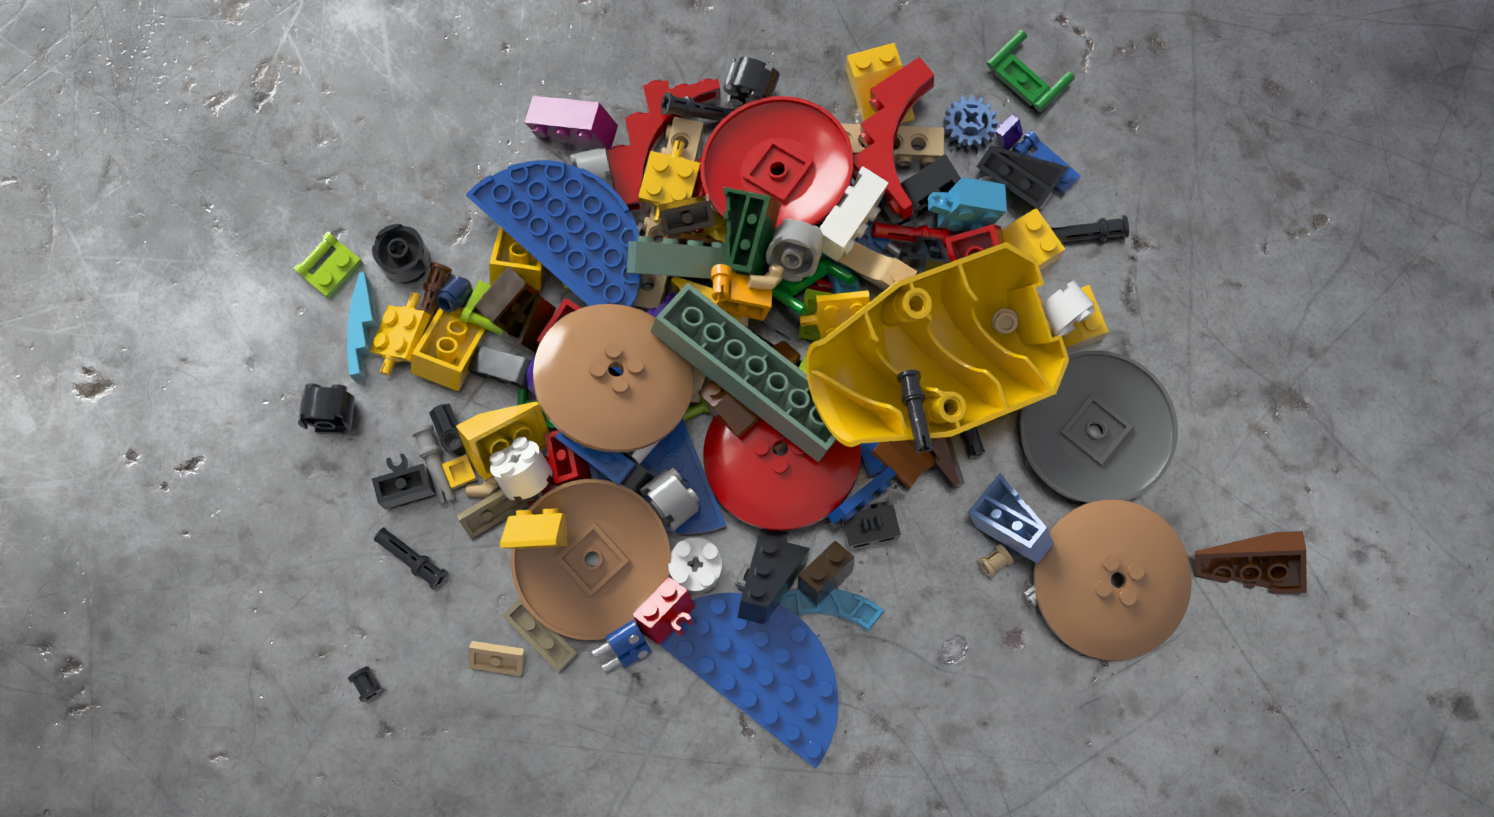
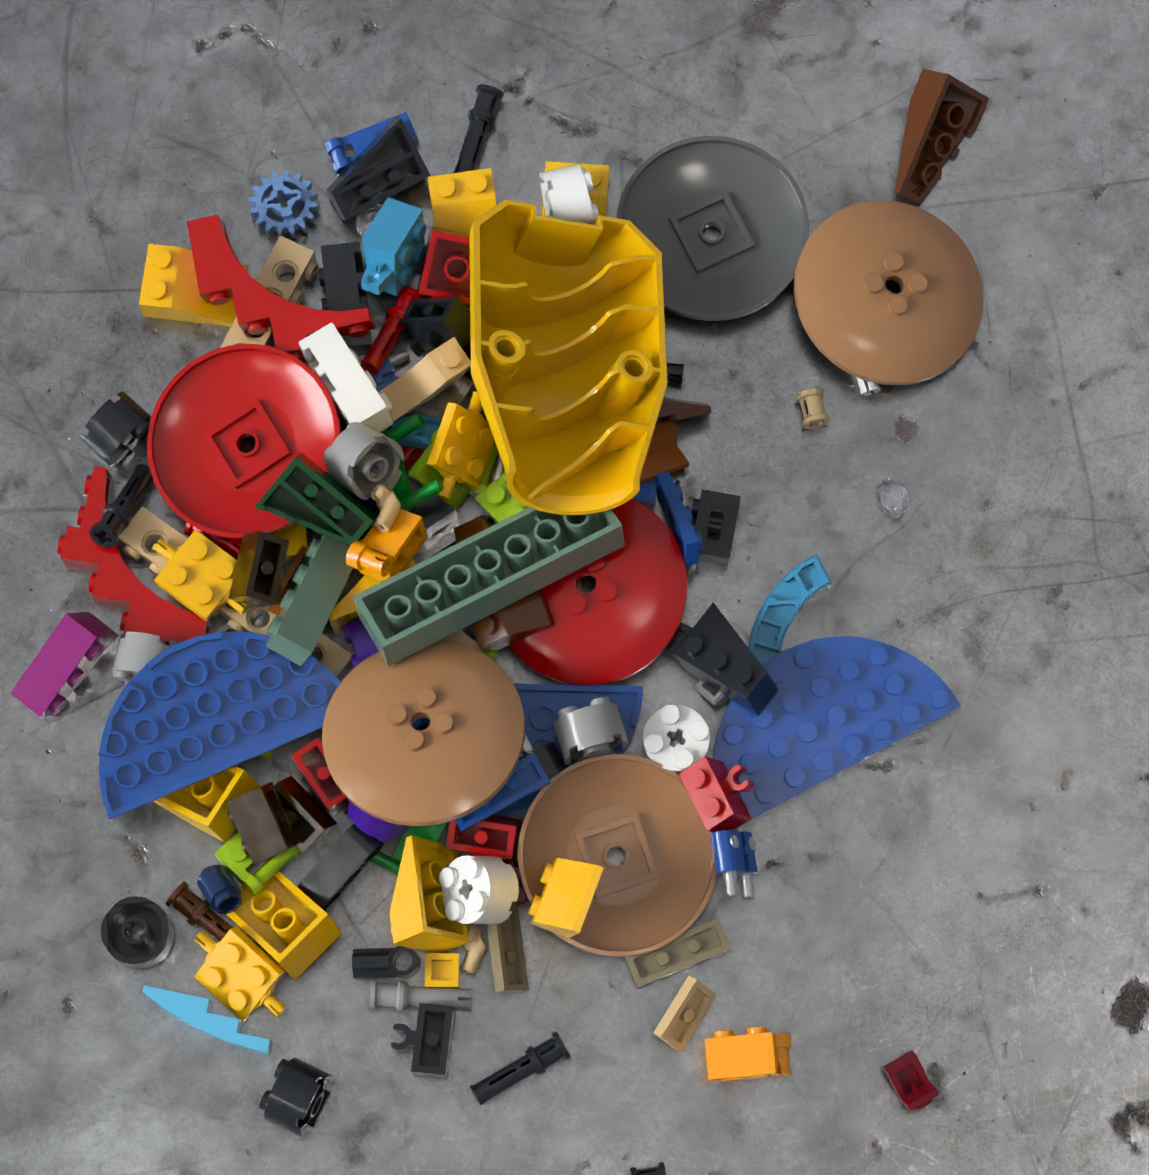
camera: 65 degrees left, 0 degrees up
lime plate [293,232,362,299] -> none
dark brown brick [797,540,855,605] -> none
black pin [896,369,933,453] -> none
medium blue wedge [968,473,1054,564] -> none
green plate [987,30,1075,112] -> none
tan plate [992,308,1018,334] -> none
dark purple plate [995,115,1023,149] -> none
none -> light orange hinge [705,1027,792,1082]

